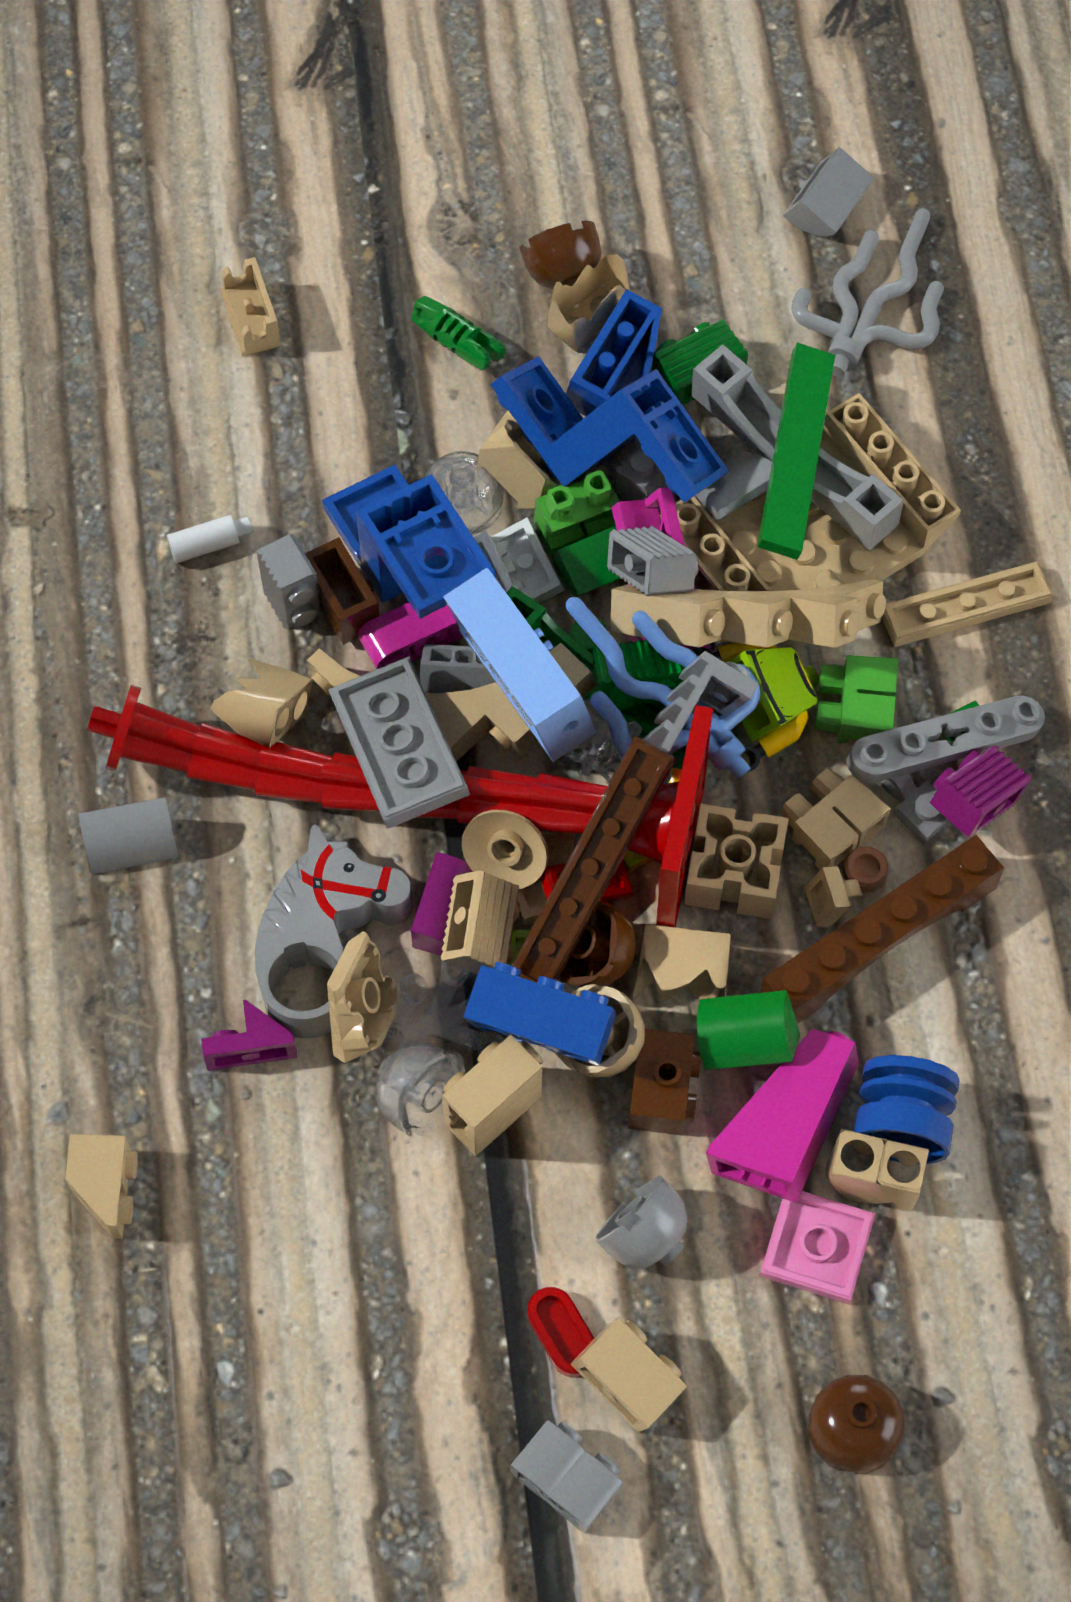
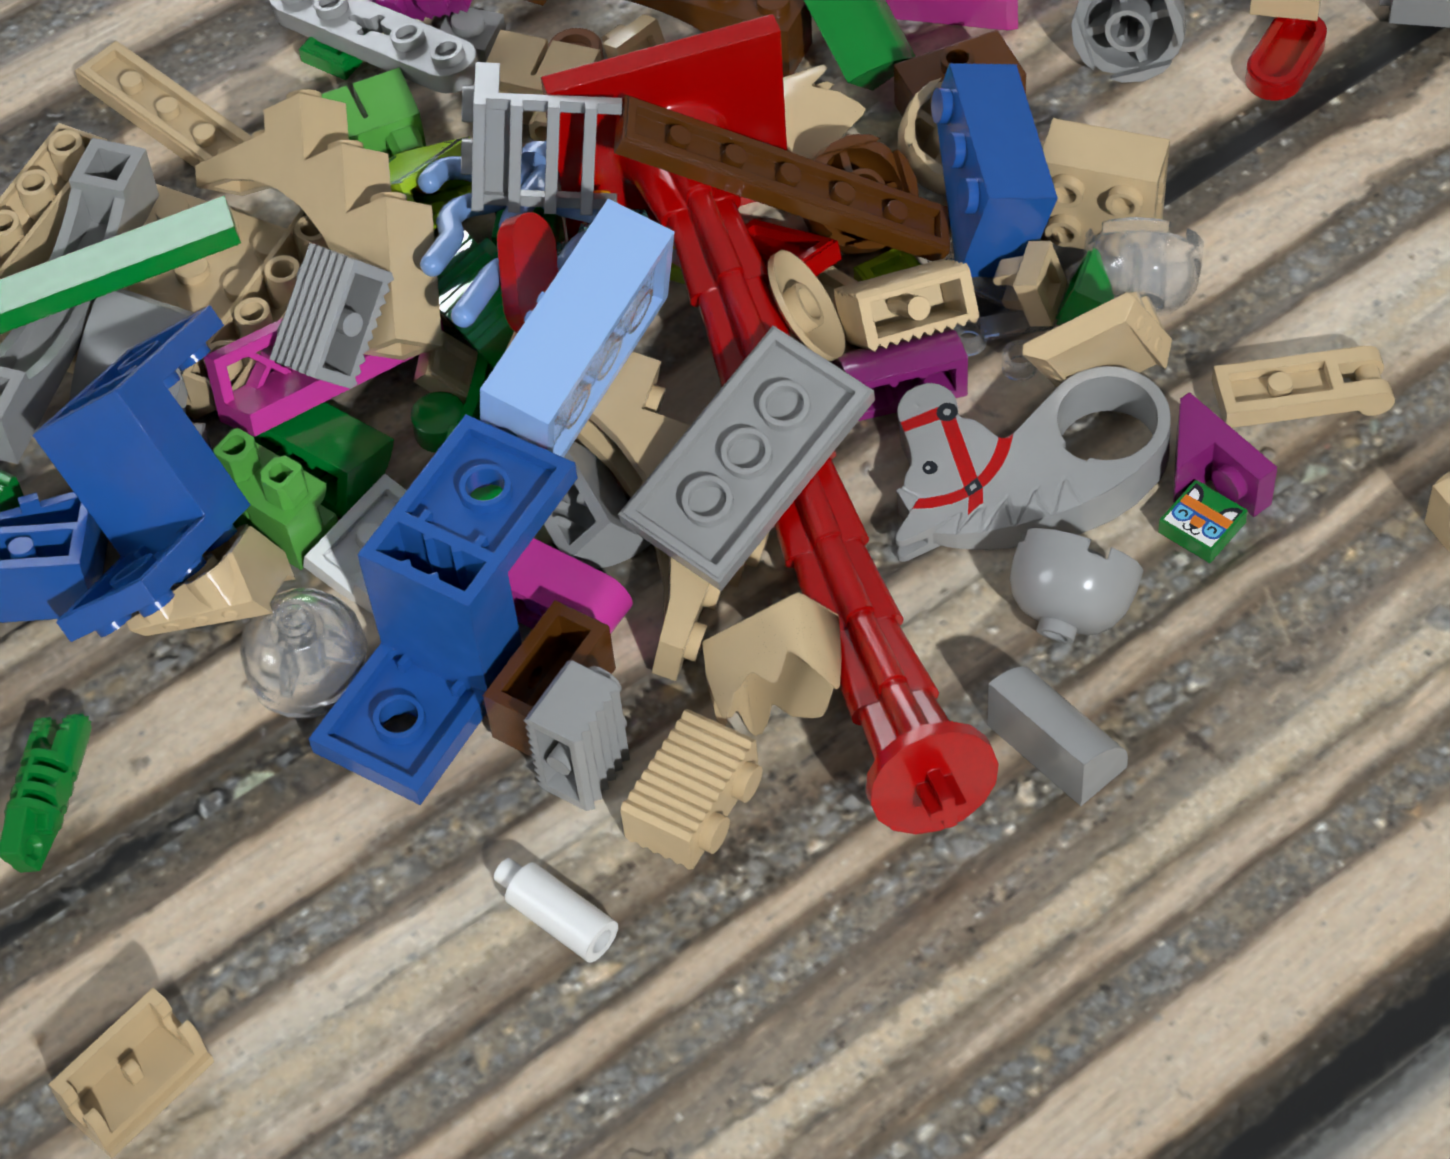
camera: 115 degrees left, 10 degrees down
none -> red tile [497,212,559,333]
none -> tan brick [620,709,763,870]
none -> tan tile [993,241,1067,326]
none -> light grey cylinder [1010,528,1144,643]
none -> green slope [1055,247,1114,326]
none -> tile [1158,480,1248,563]
none -> tan plate [1212,346,1395,428]

